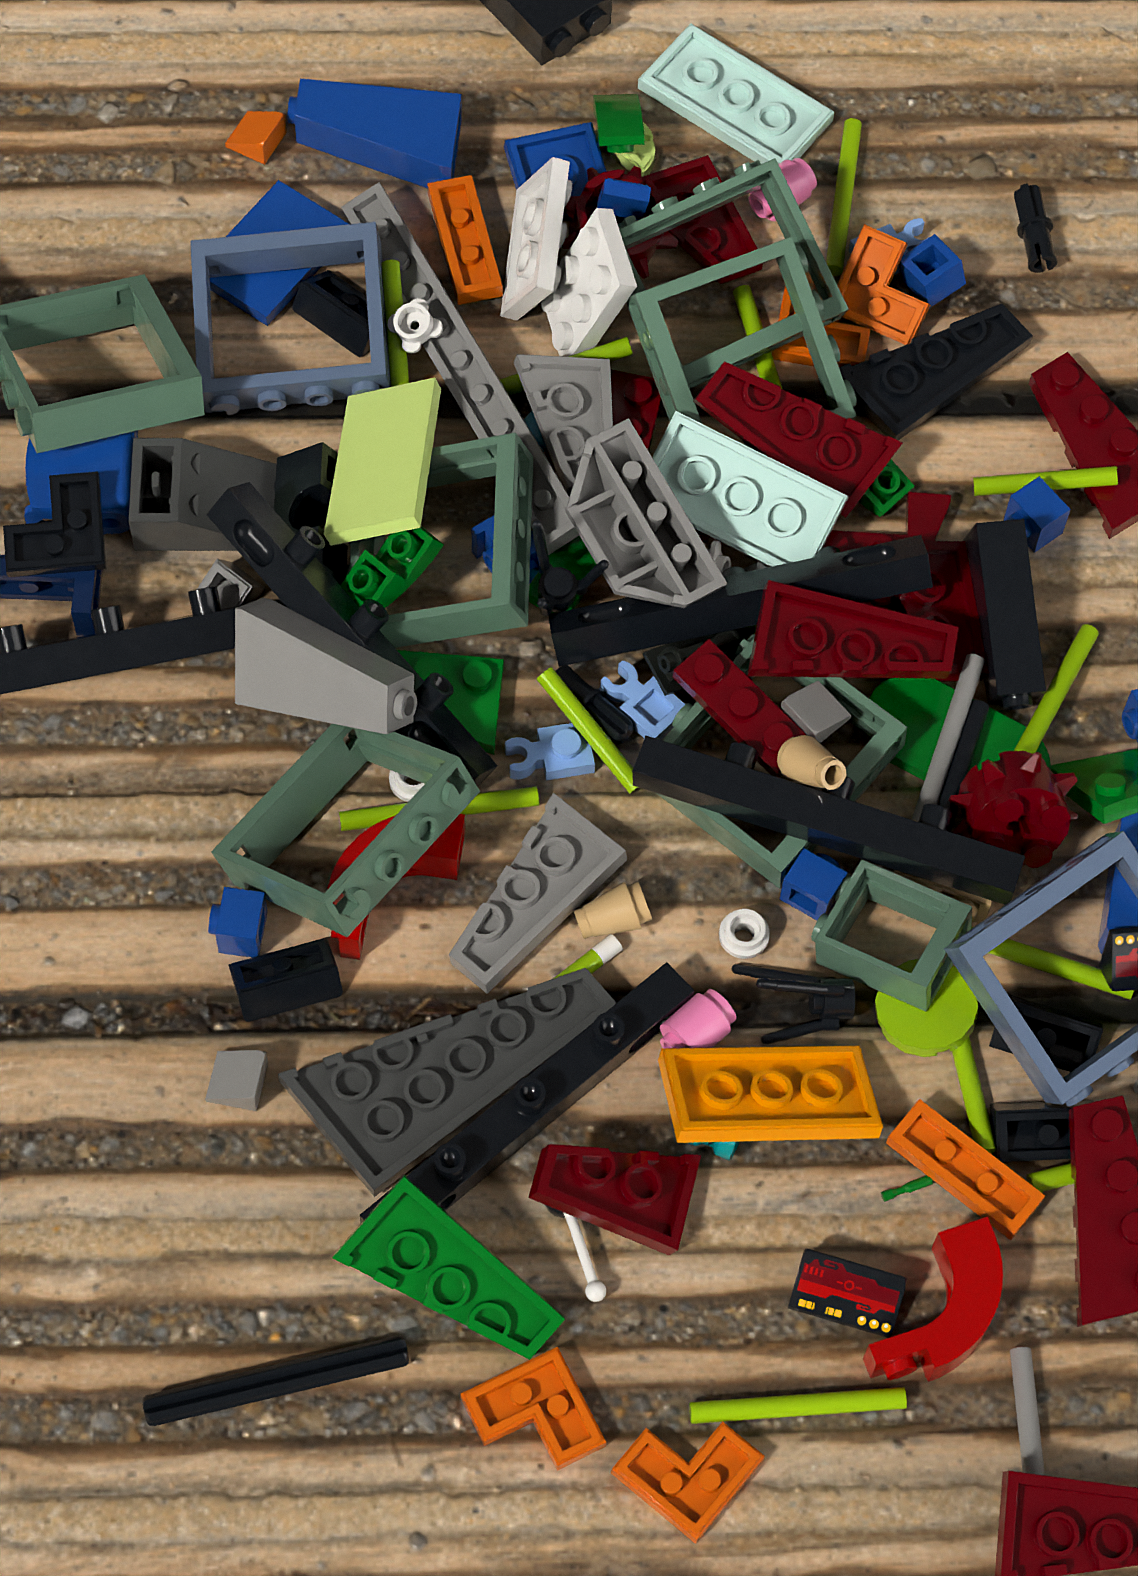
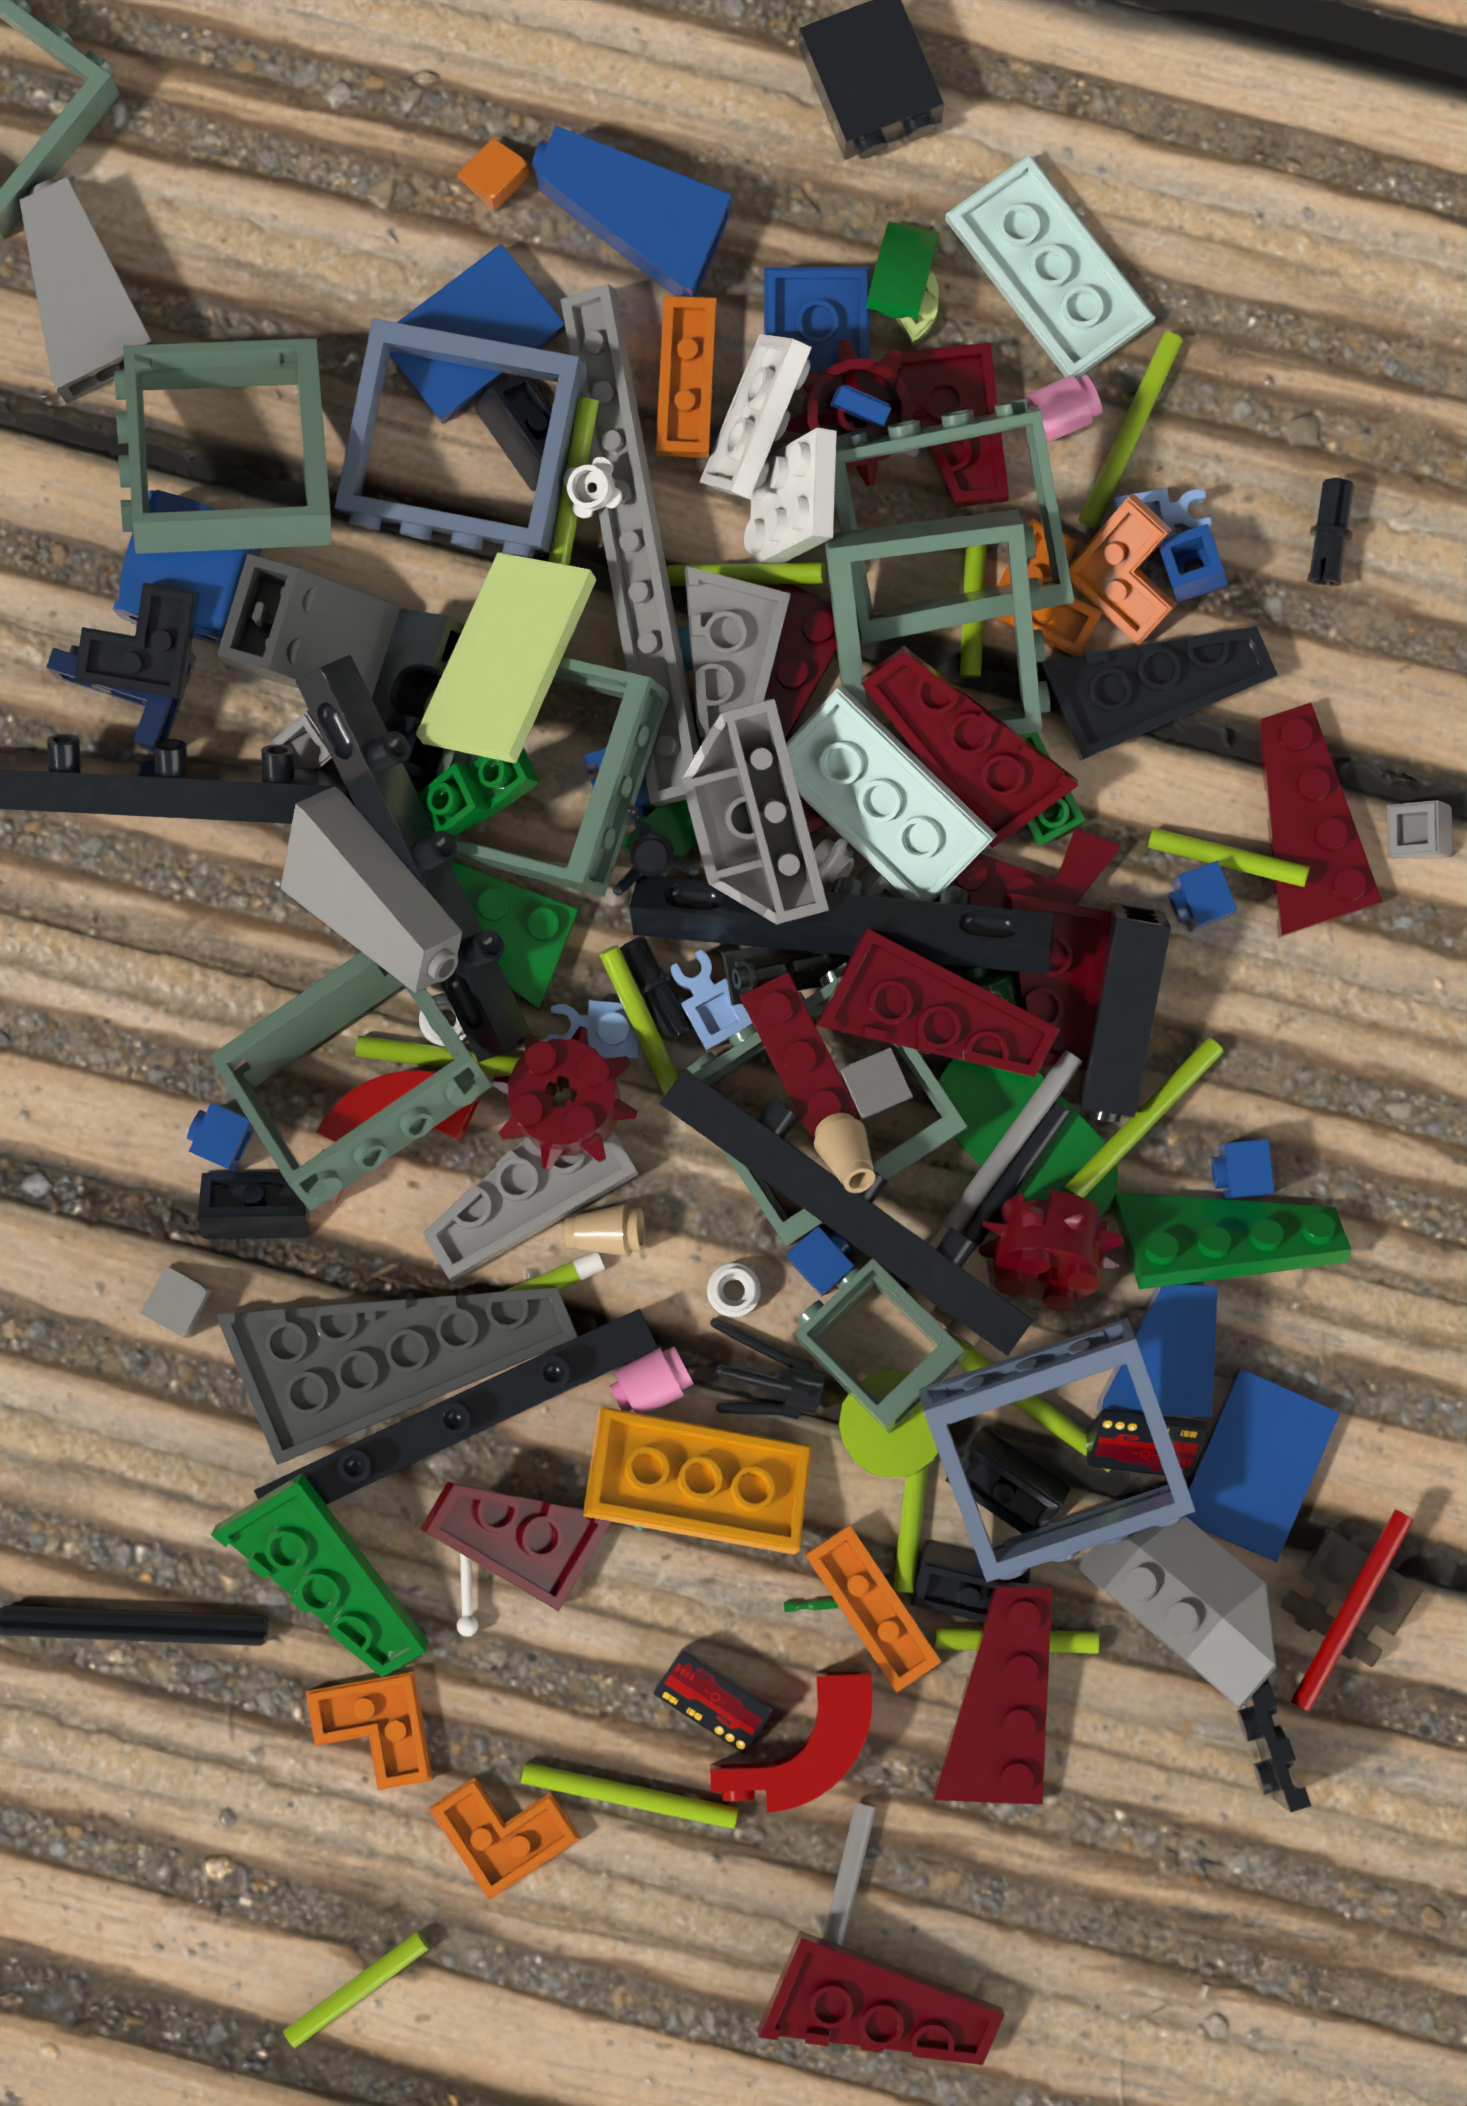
camera: 20 degrees right, 20 degrees up
none -> dark red brick [492,1026,638,1170]

